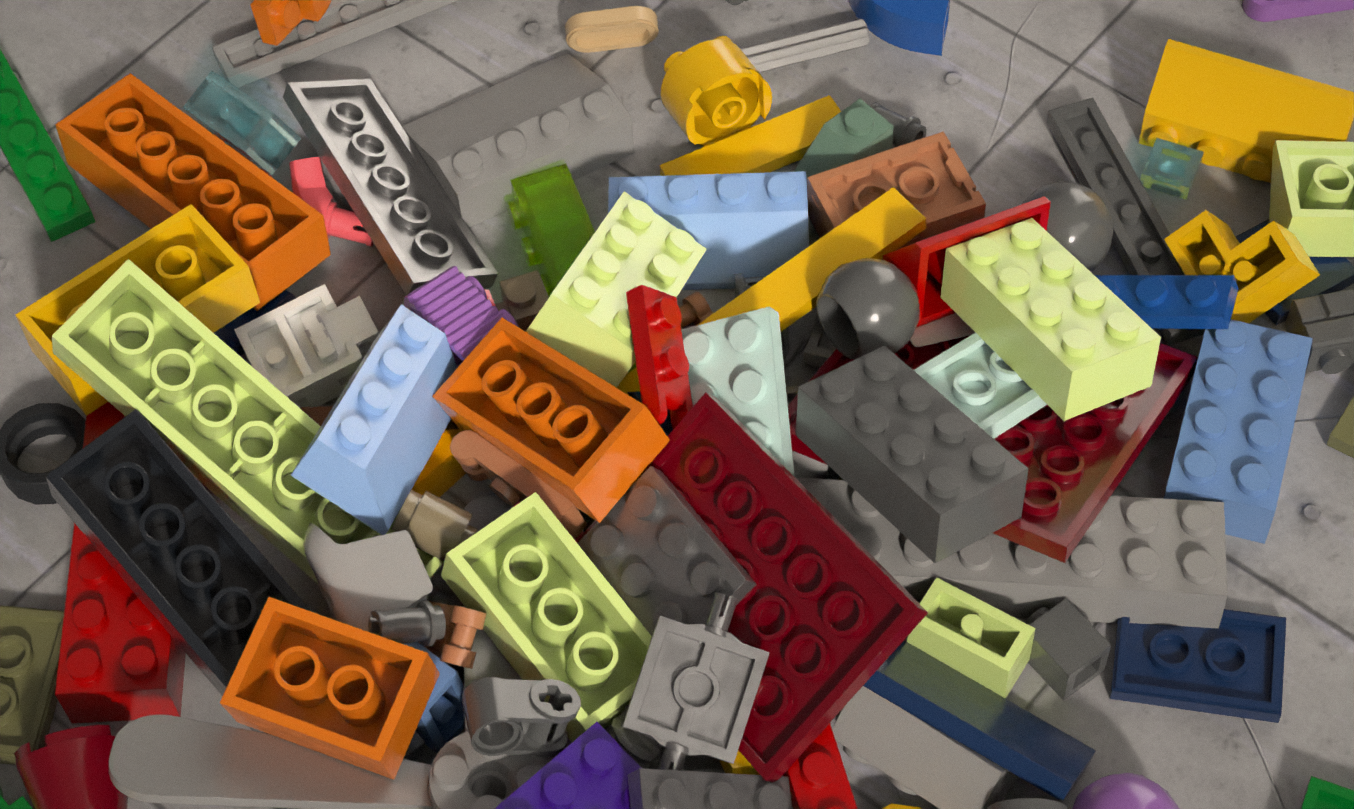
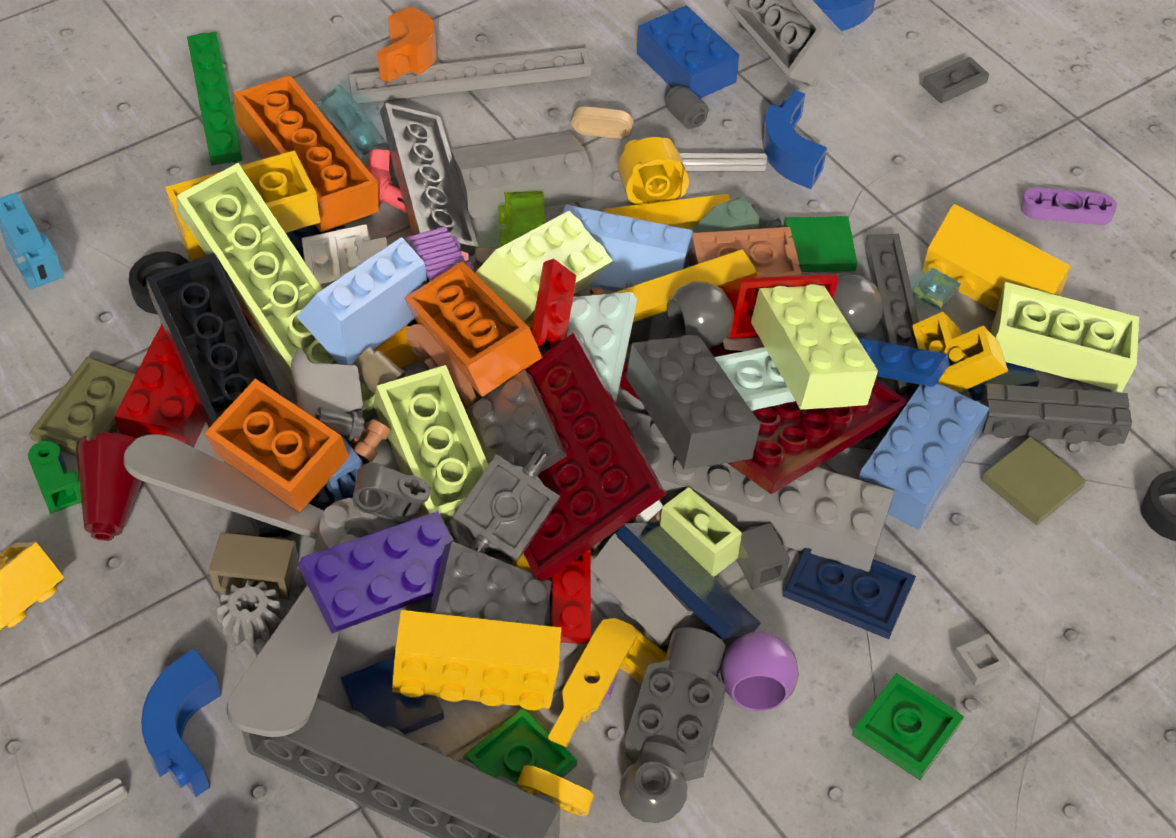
camera: 10 degrees right, 5 degrees down
none -> green tile [784,216,857,272]

